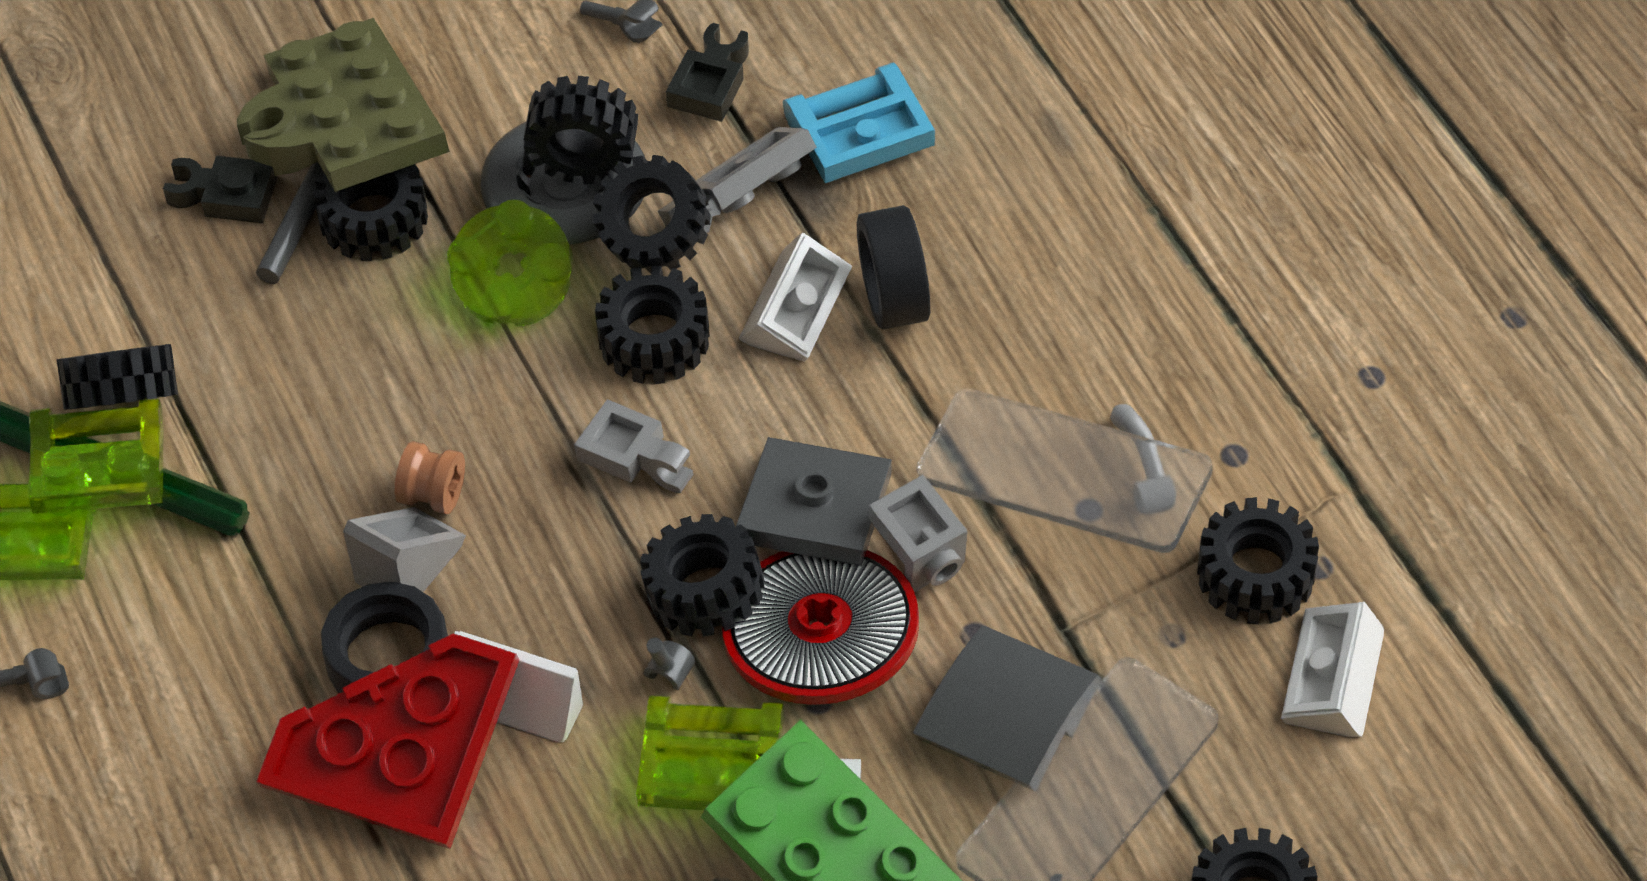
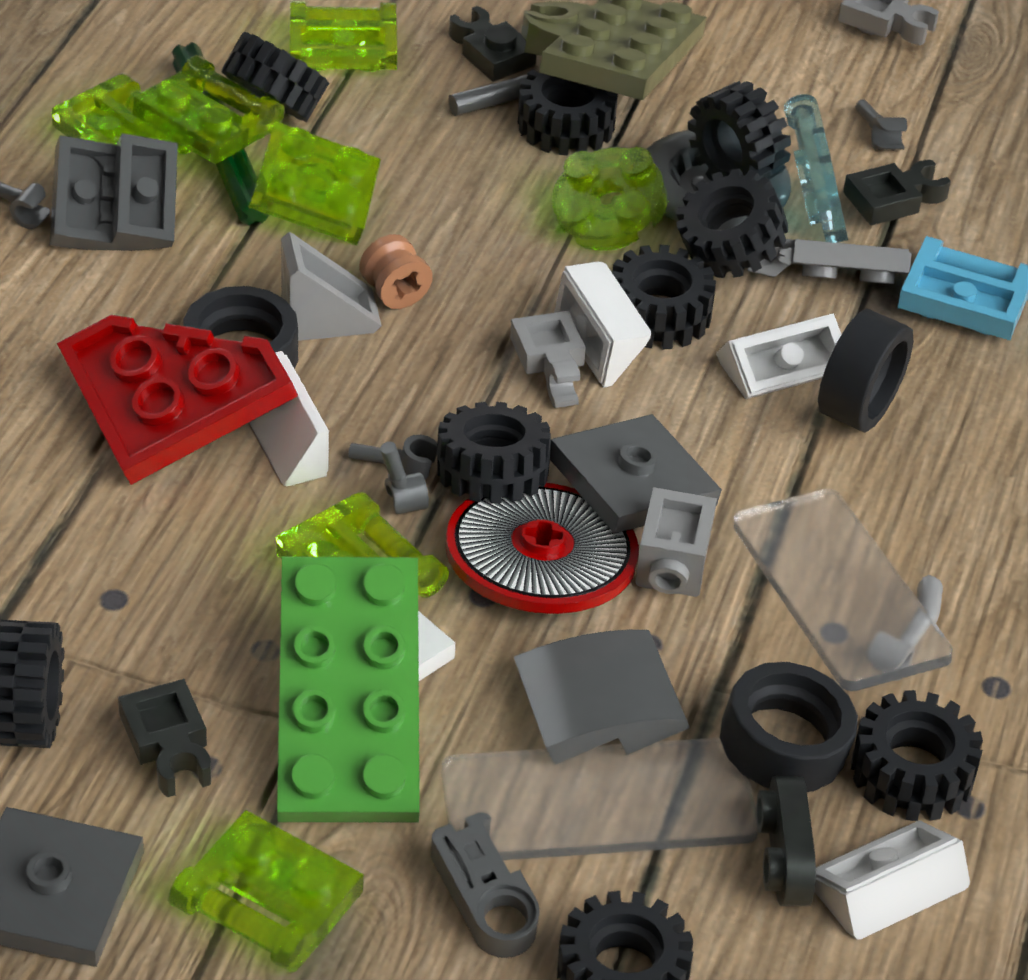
camera: 40 degrees right, 10 degrees down
none -> dark grey slope [49,133,178,251]
none -> clear neon green plate [249,121,381,245]
none -> clear neon green plate [289,1,398,72]
none -> dark grey hand [348,434,437,480]
none -> white slope [555,261,651,387]
none -> black tyre [719,662,858,792]
none -> pearl dark grey plate [756,776,816,906]
none -> clear light blue plate [784,94,848,243]

